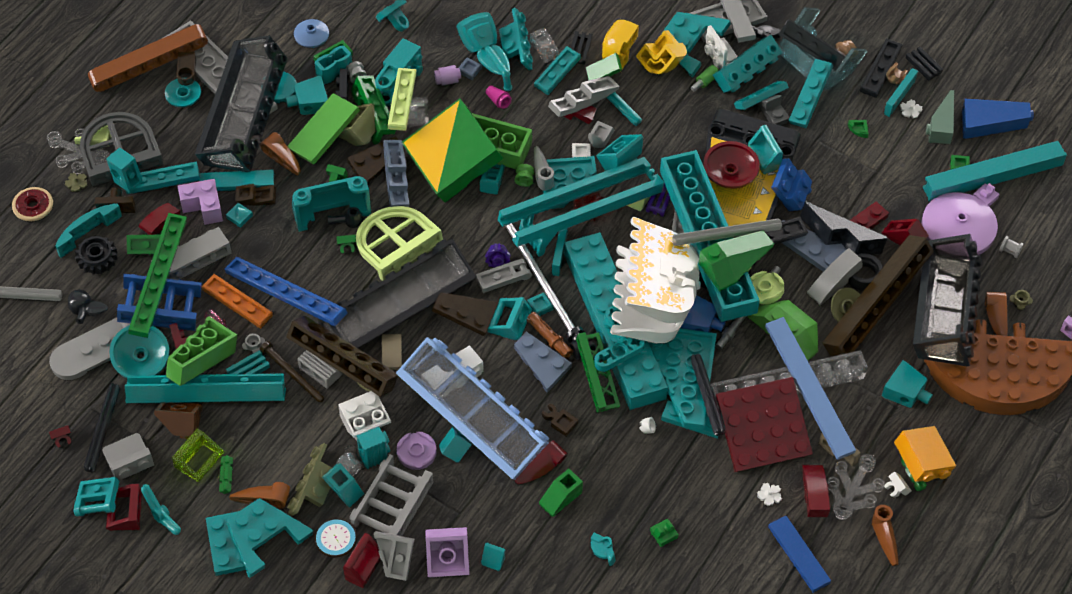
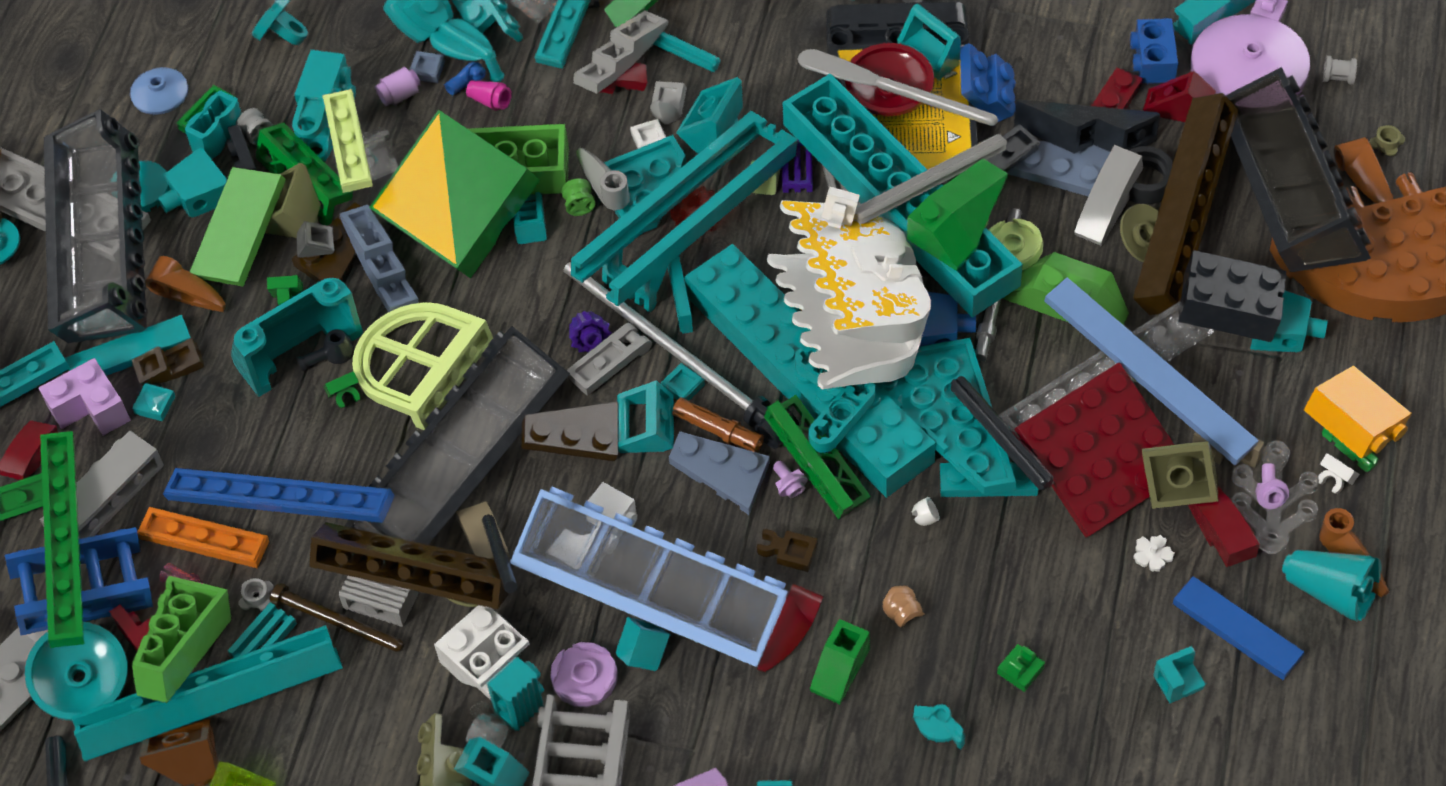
camera: 15 degrees left, 0 degrees up
none -> dark grey slope [297,221,334,257]
none -> blue arm [444,62,486,96]
none -> black bar [481,514,517,593]
none -> lavender plate [773,461,808,498]
none -> light grey piece [798,49,998,126]
none -> white tile [821,187,860,228]
none -> medium nougat arm [883,586,925,627]
none -> blue brick [1130,18,1178,83]
none -> olive slope [1142,441,1218,509]
none -> teal panel [1153,646,1205,703]
none -> black piece [1178,250,1286,342]
none -> lavender plate [1255,463,1289,509]
none -> teal cone [1282,550,1381,621]

